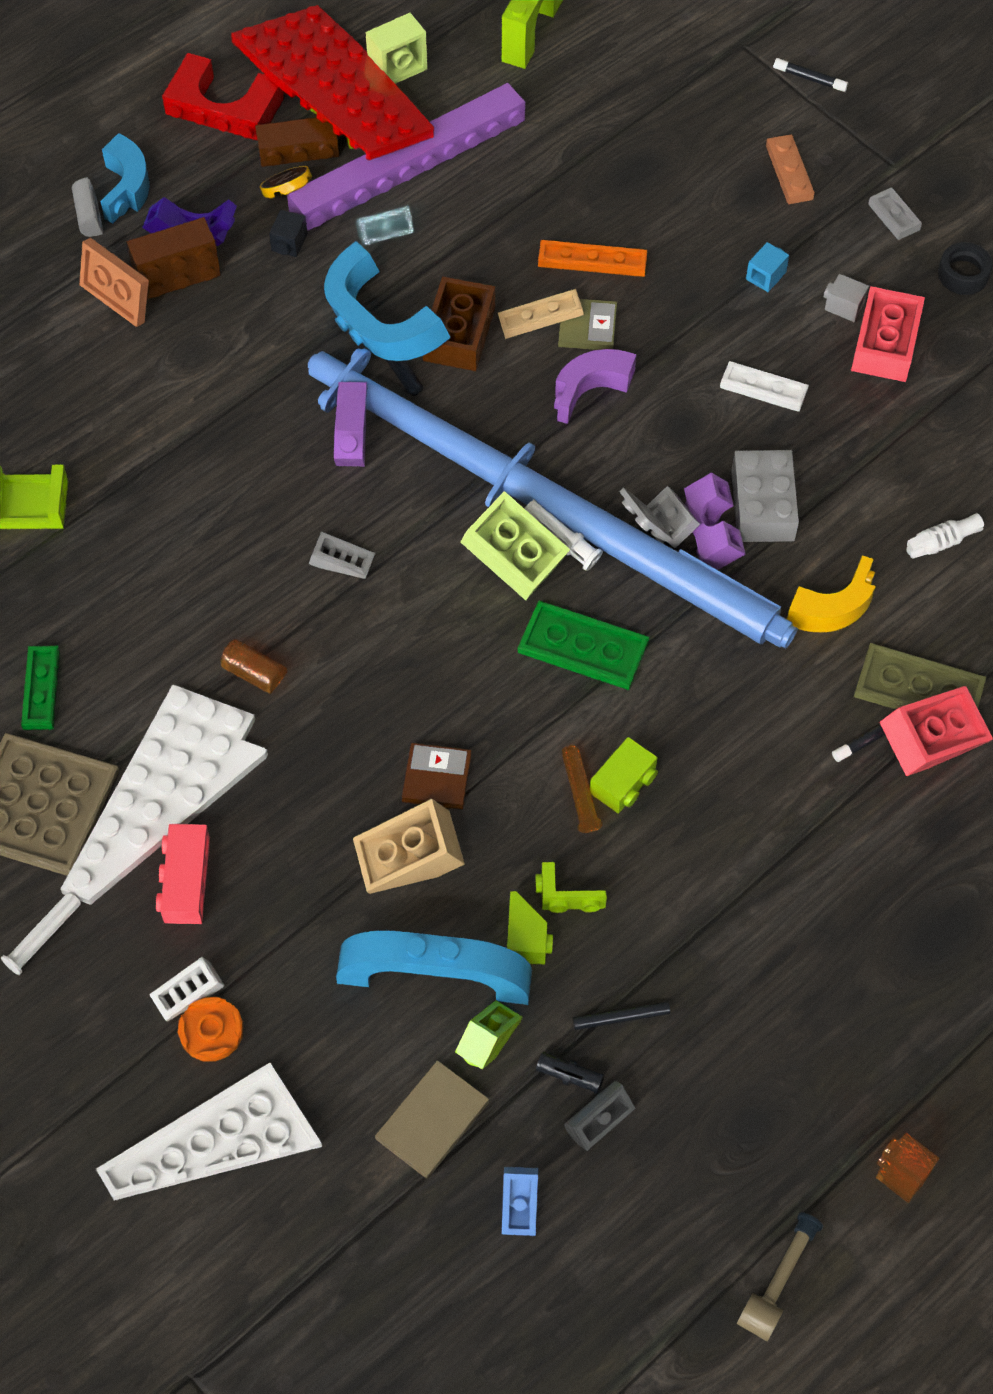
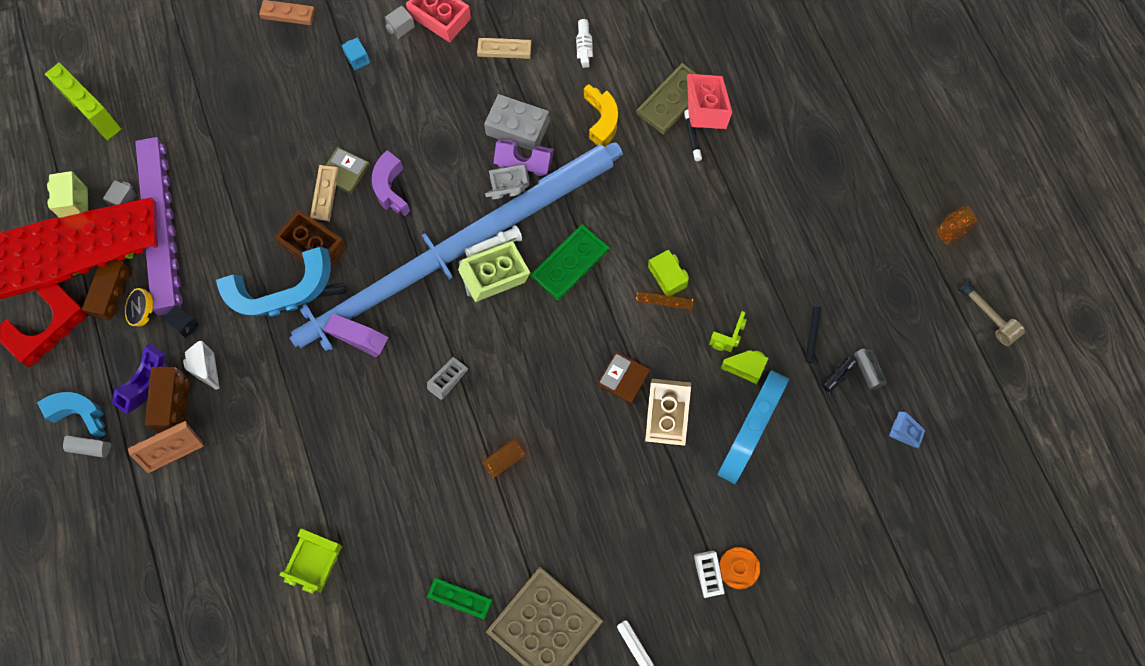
camera: 65 degrees left, 10 degrees up
white wing [61,685,268,905] -> none
white wing [96,1063,322,1200] -> none
coral brick [156,824,210,924] -> none
clear light blue brick [356,205,415,246] -> none
dark tan tile [375,1060,489,1179] -> none
lime slope [455,1000,523,1069] -> none
orange tile [538,240,647,277] -> none
white tile [720,361,809,412] -> none
none -> light grey brick [103,180,137,206]
none -> white slope [183,341,220,389]
none -> tan tile [477,38,532,59]

